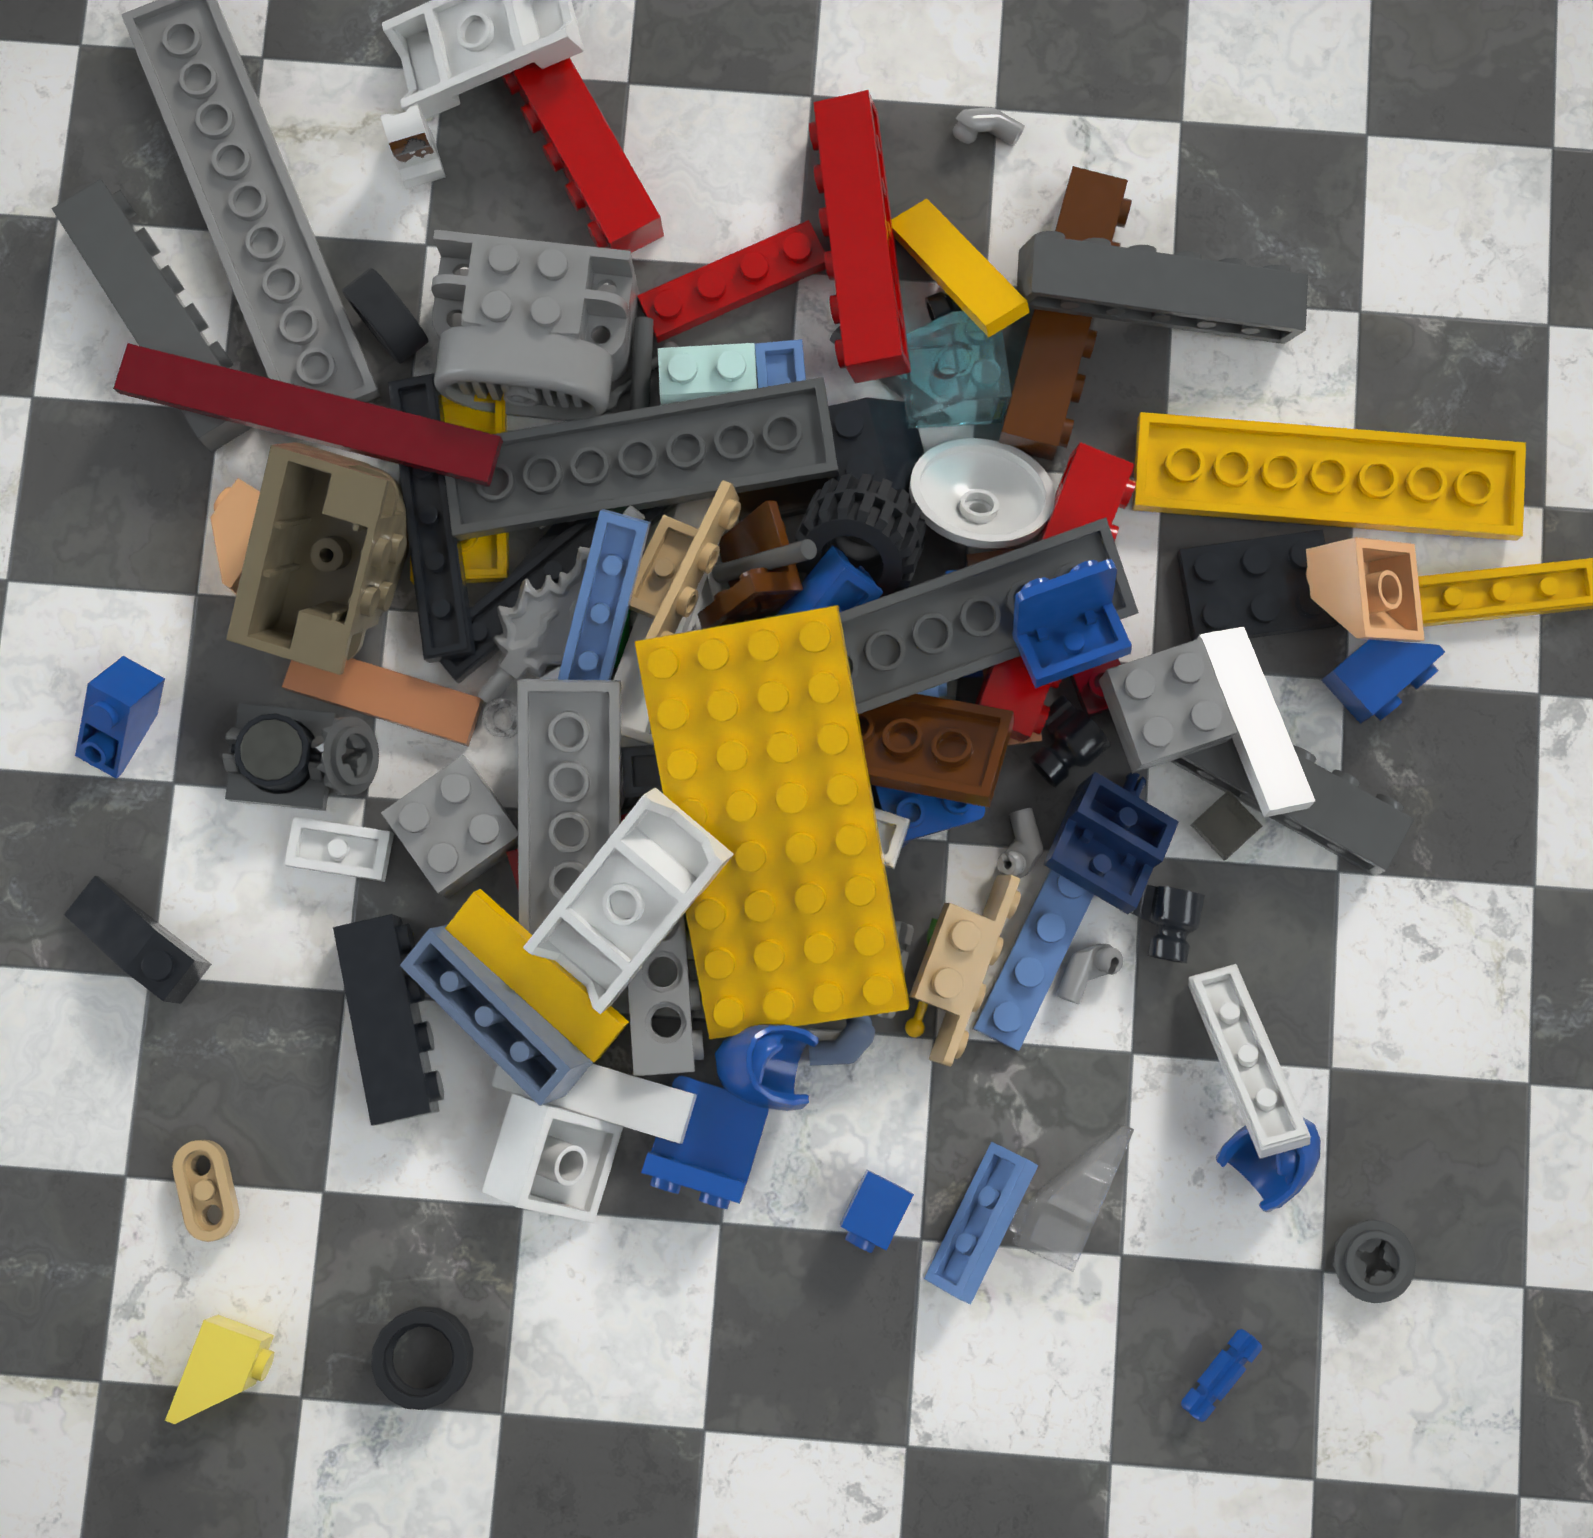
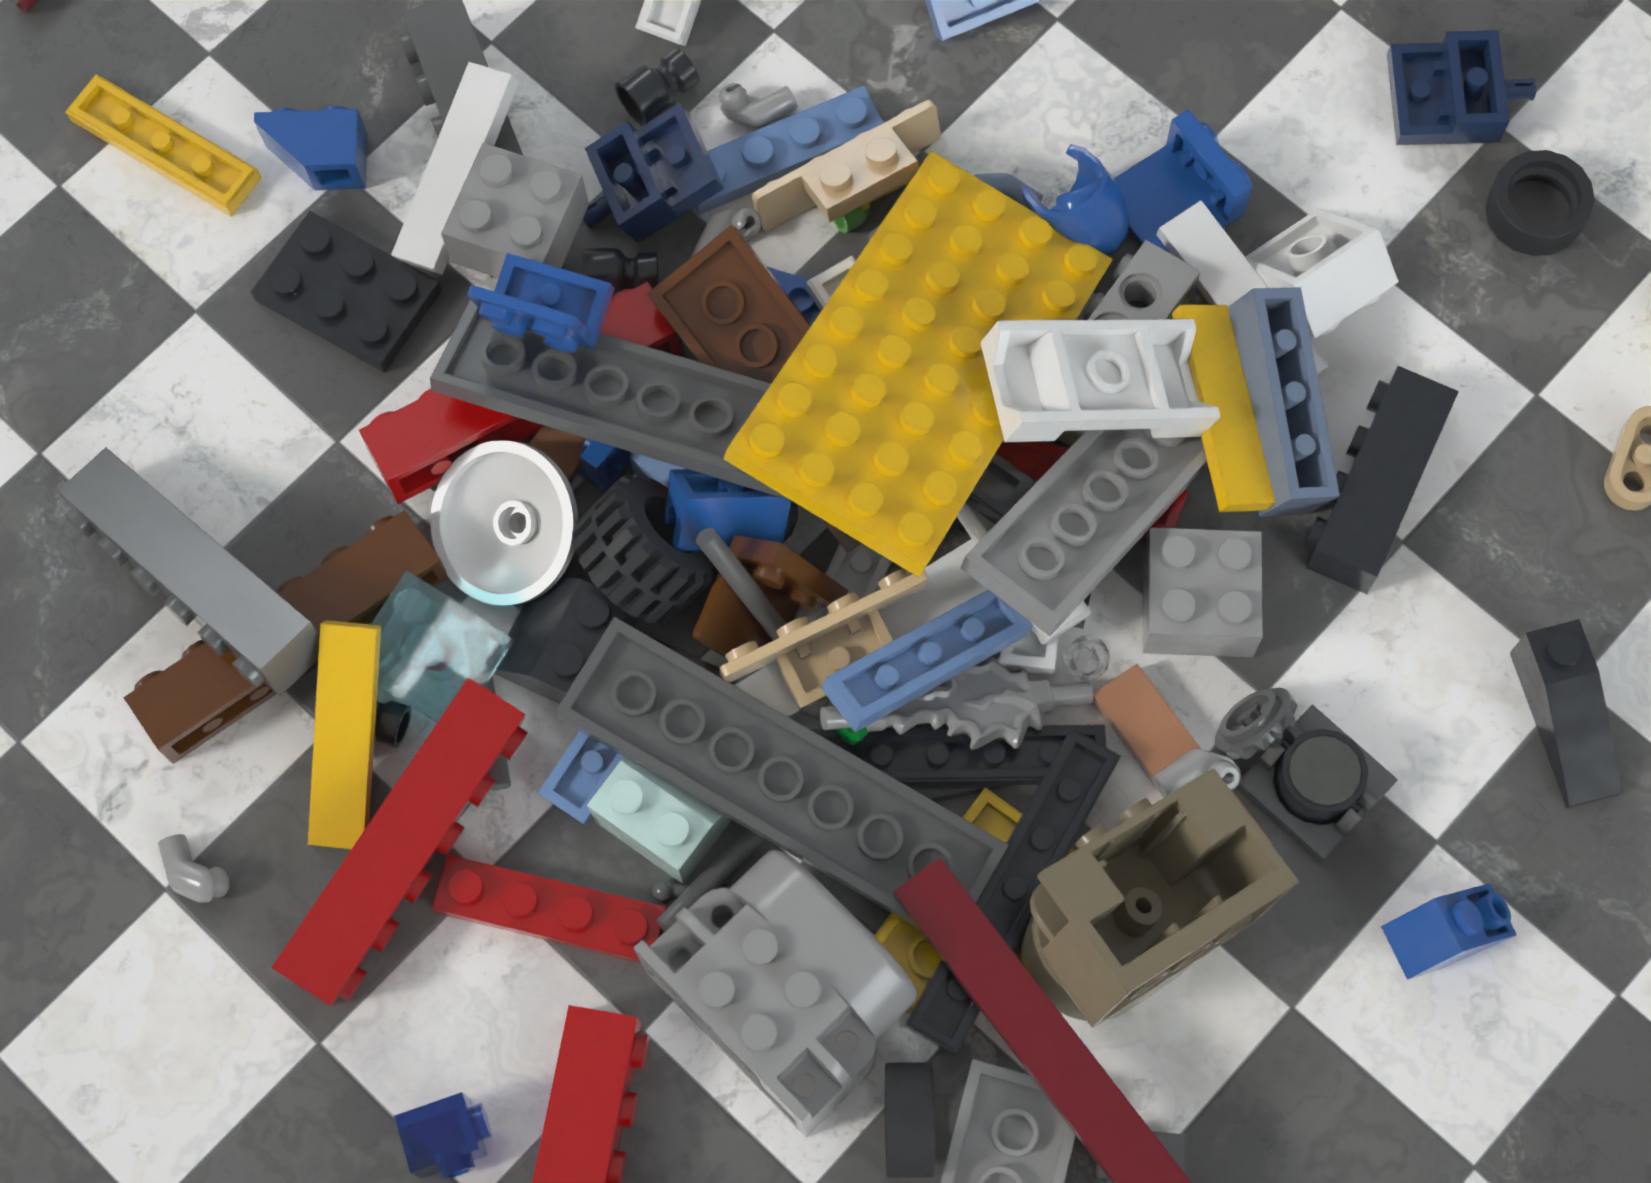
camera: 140 degrees left, 10 degrees down
light nougat slope [210,478,260,595] -> none
white plate [284,816,394,882] -> none
blue brick [840,1169,914,1253] -> none
yellow plate [1132,412,1526,541] -> none
clear smoke tile [1190,790,1262,861] -> none
light nougat slope [1306,537,1425,642] -> none
none -> clear blue brick [394,1092,492,1179]
none -> light grey arm [1152,749,1241,797]
none -> dark blue plate [1387,30,1536,145]

